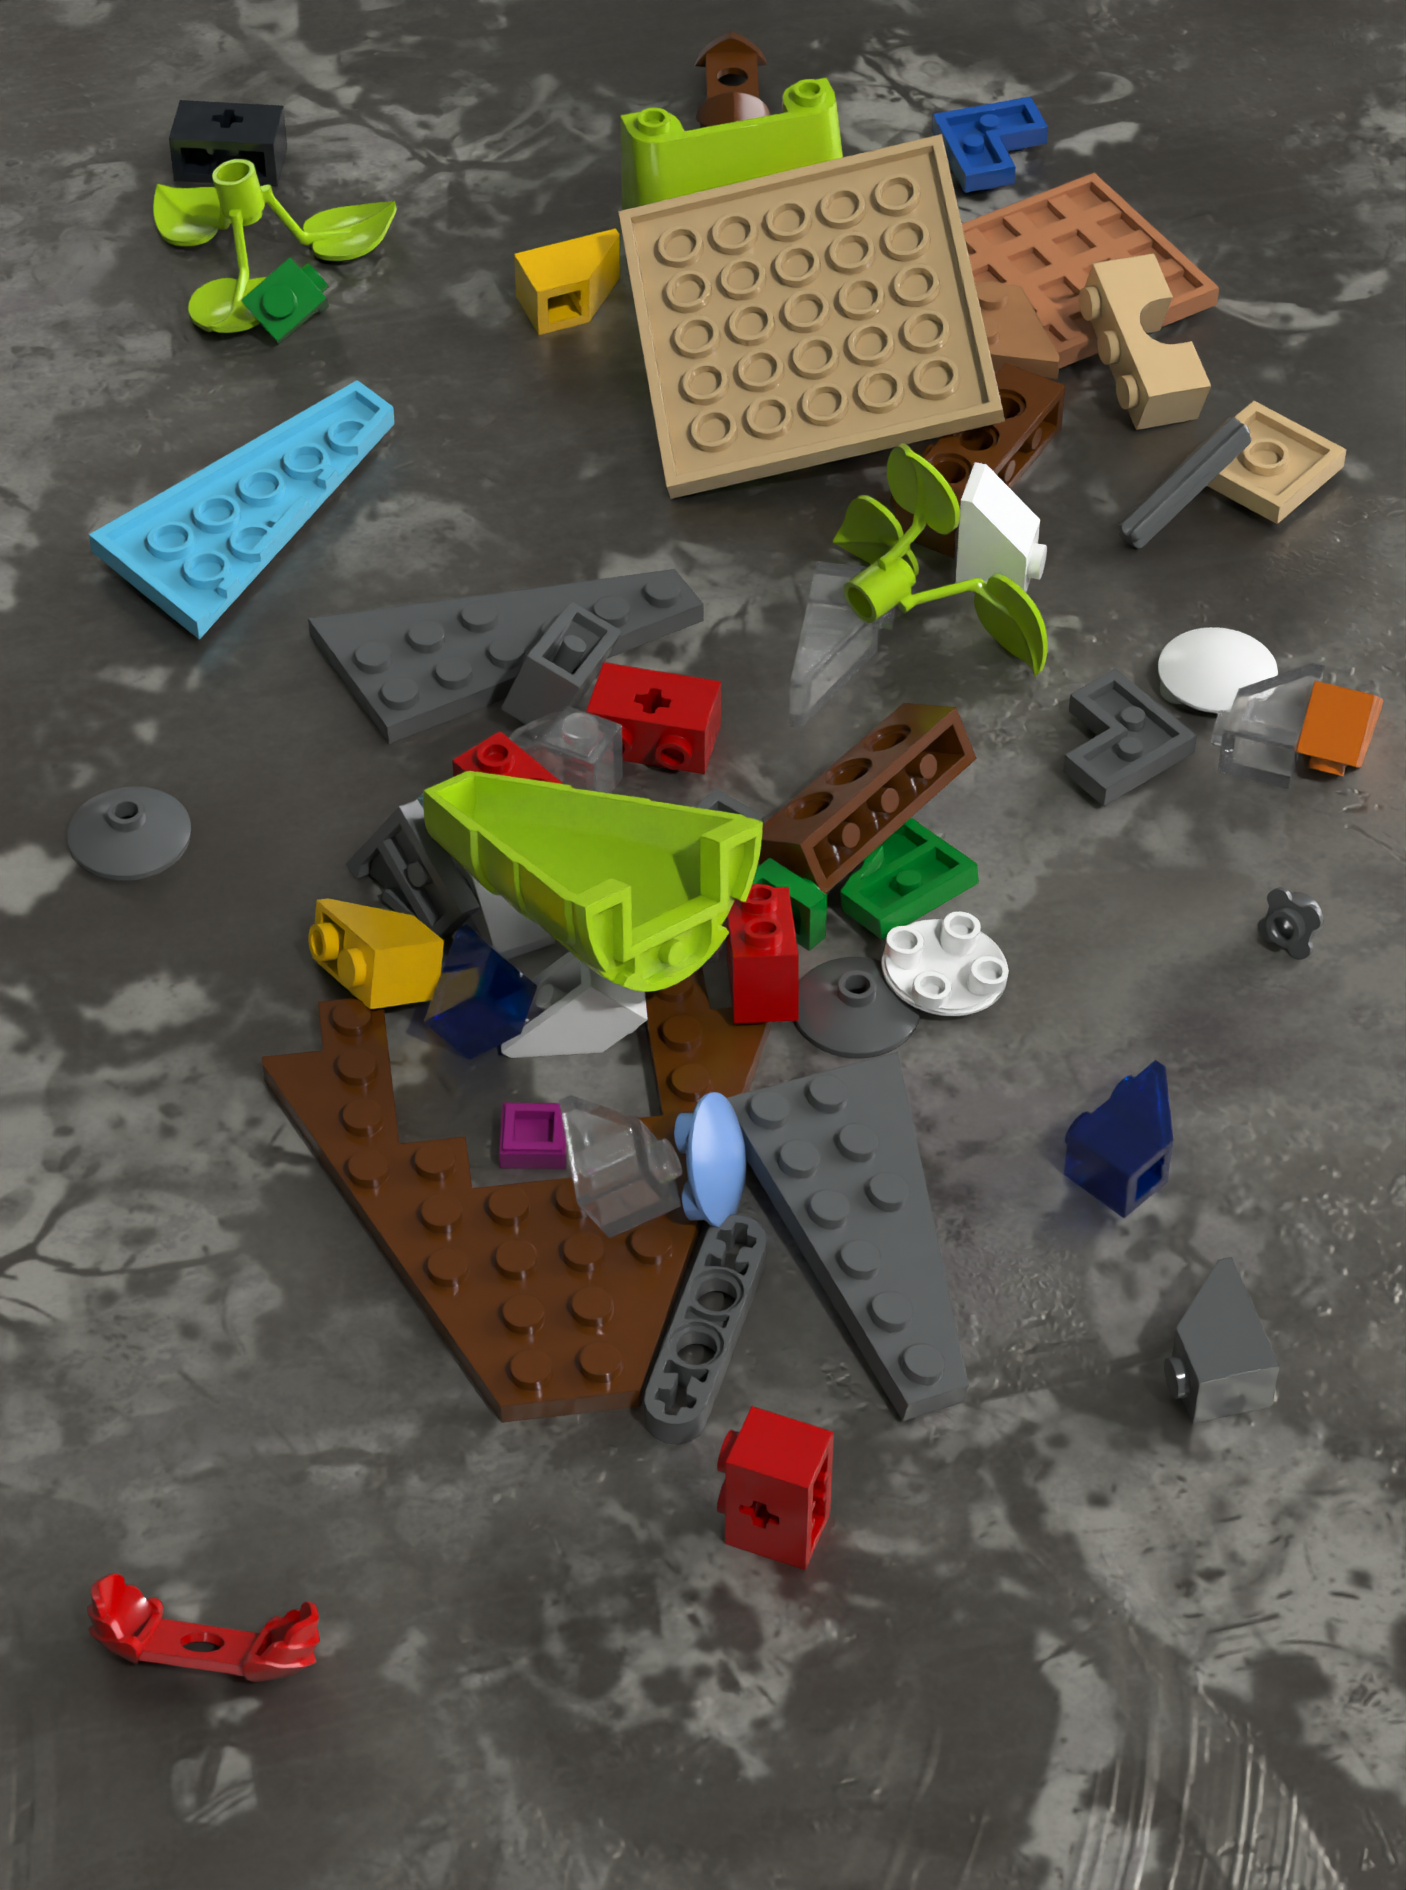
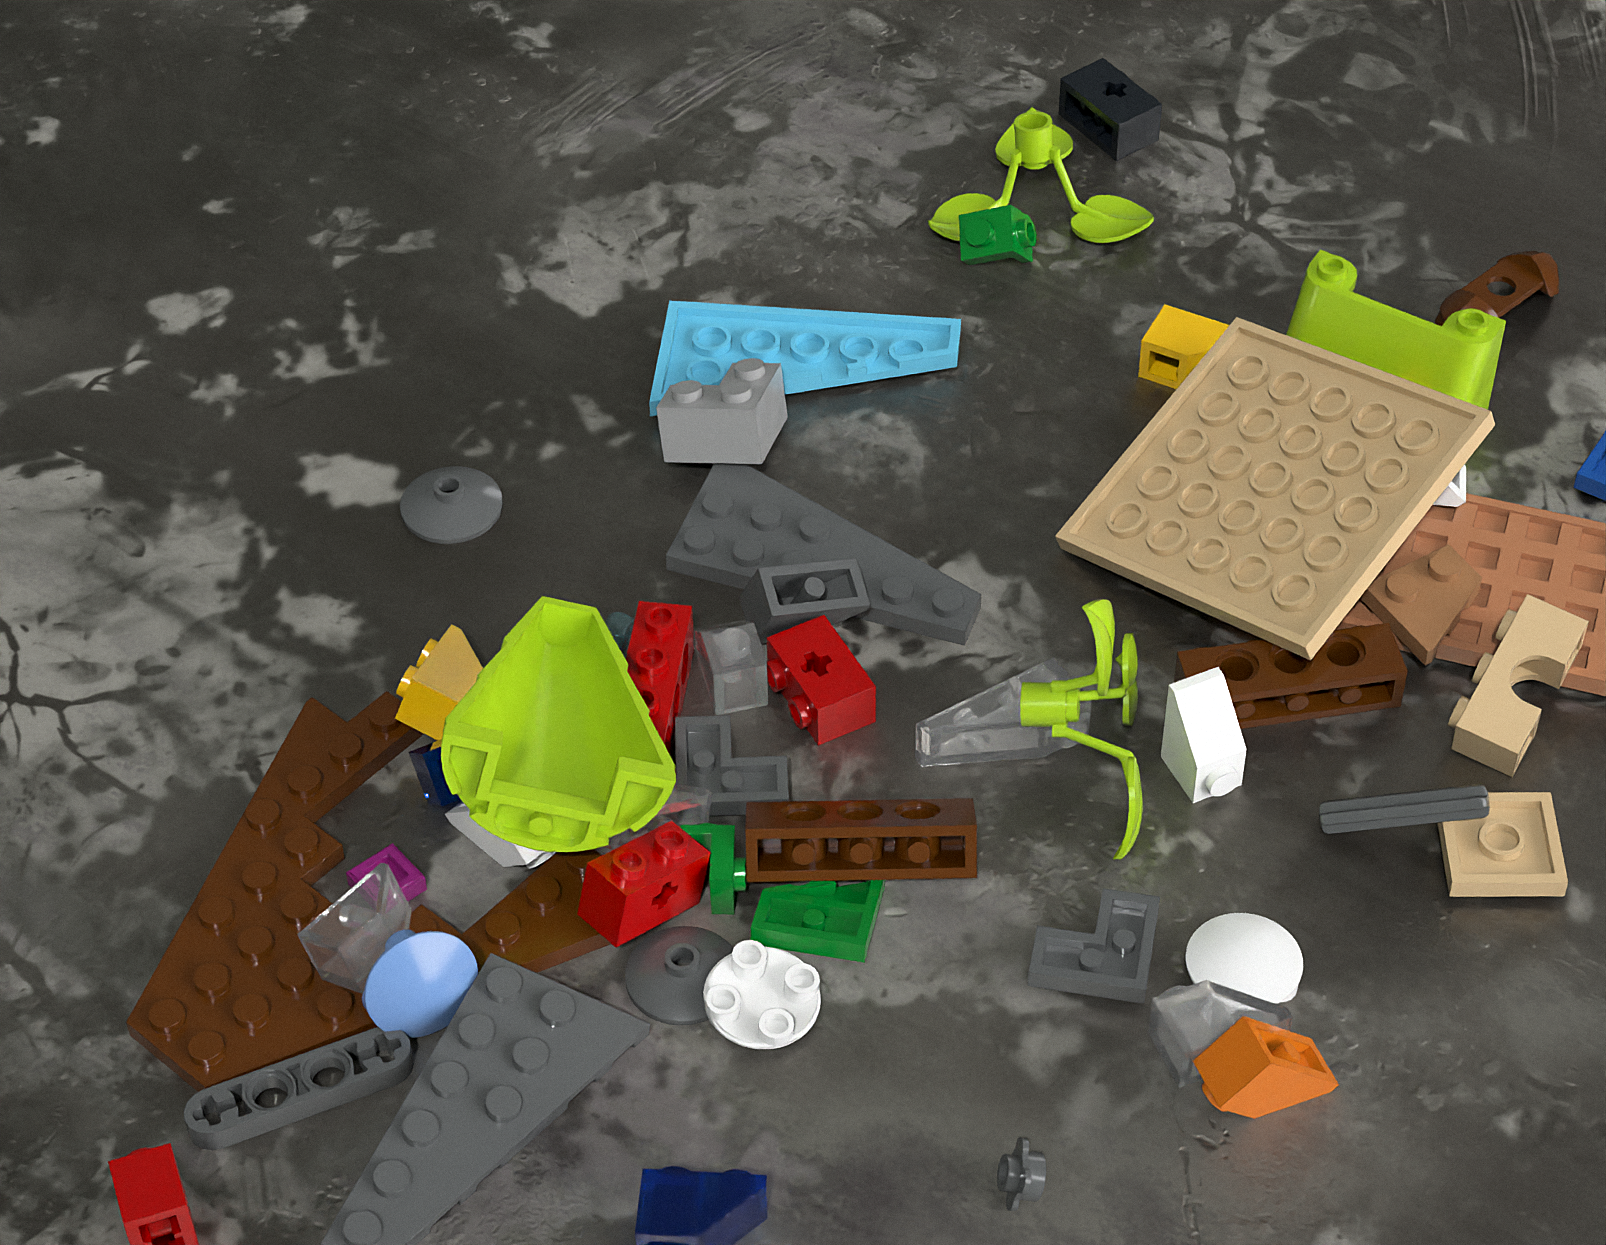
camera: 50 degrees right, 0 degrees up
none -> light grey brick [656,358,788,464]

